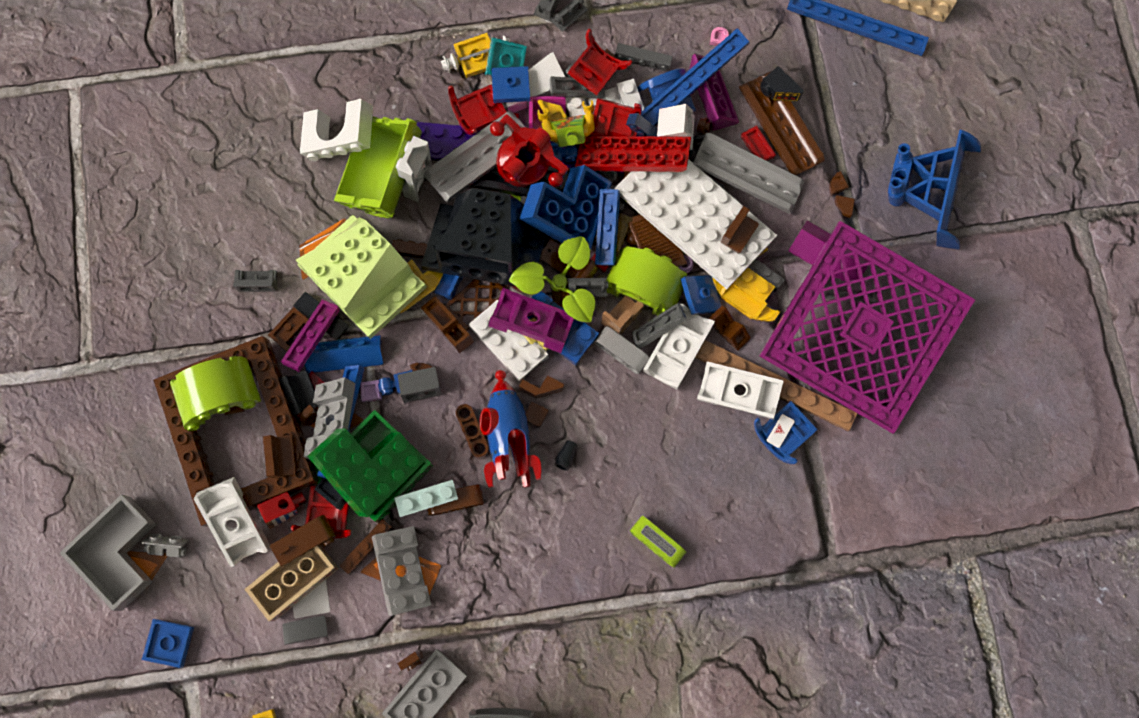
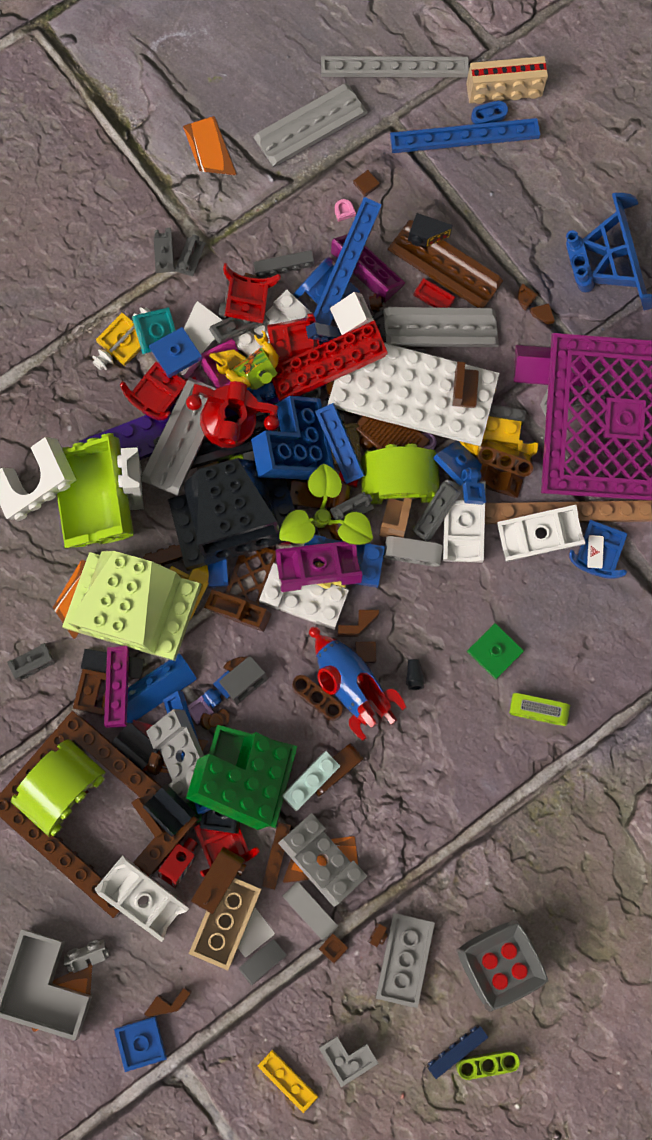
camera: 30 degrees left, 0 degrees up
none -> black panel [143,783,196,837]
none -> reddish brown slope [144,987,192,1017]
none -> reddish brown piece [200,708,230,730]
none -> light grey beam [282,881,339,942]
none -> reddish brown tile [319,933,348,964]
none -> reddish brown tile [353,170,380,196]
none -> blue plate [461,468,486,505]
none -> green plate [467,623,524,680]
none -> blue plate [471,101,508,124]
none -> reddish brown beam [478,440,533,477]

